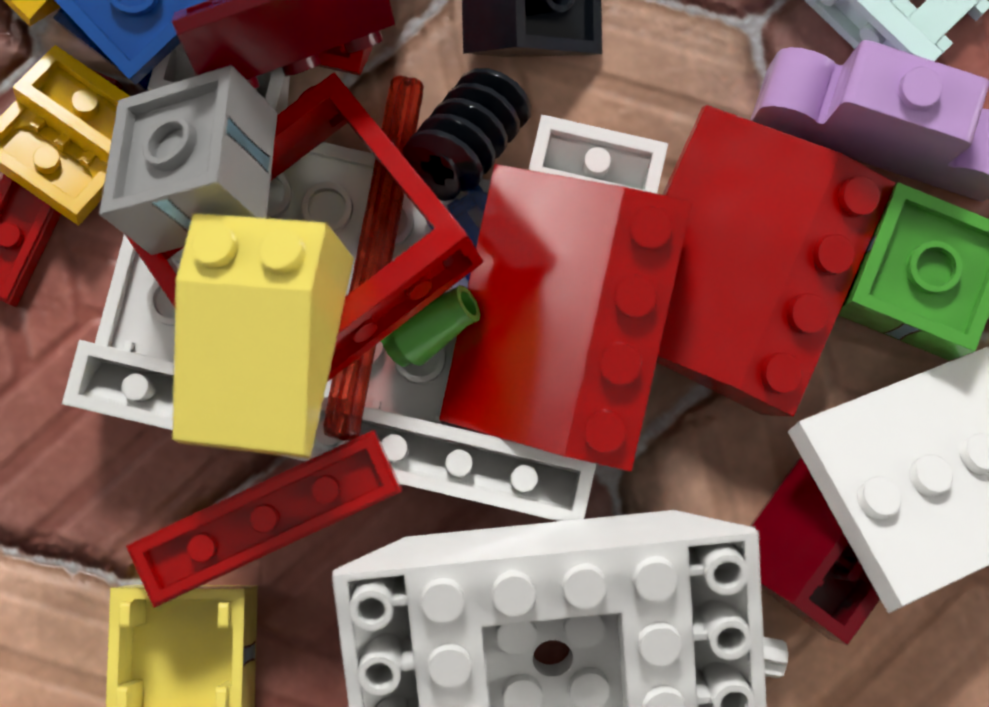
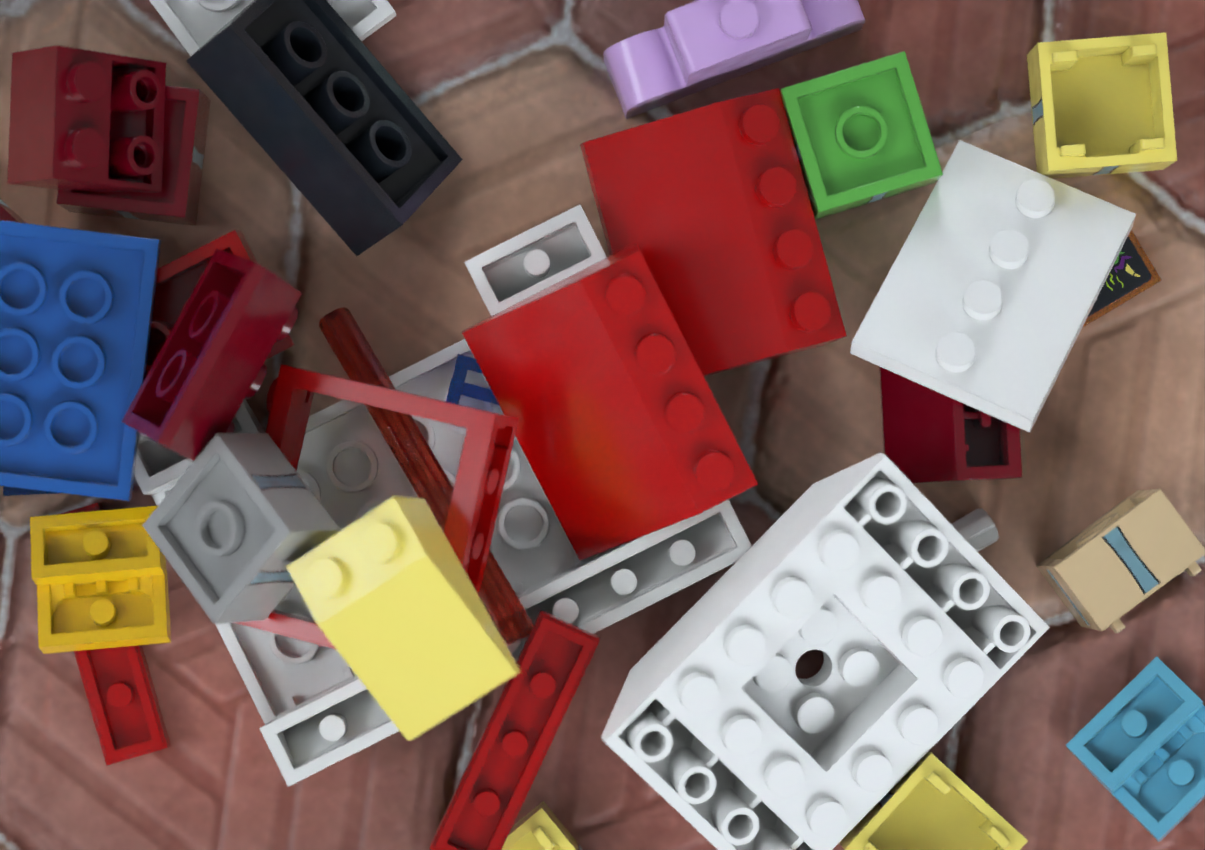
camera: 35 degrees left, 5 degrees up
bright green cone [381,285,480,367] -> none
black piece [402,68,532,201] -> none

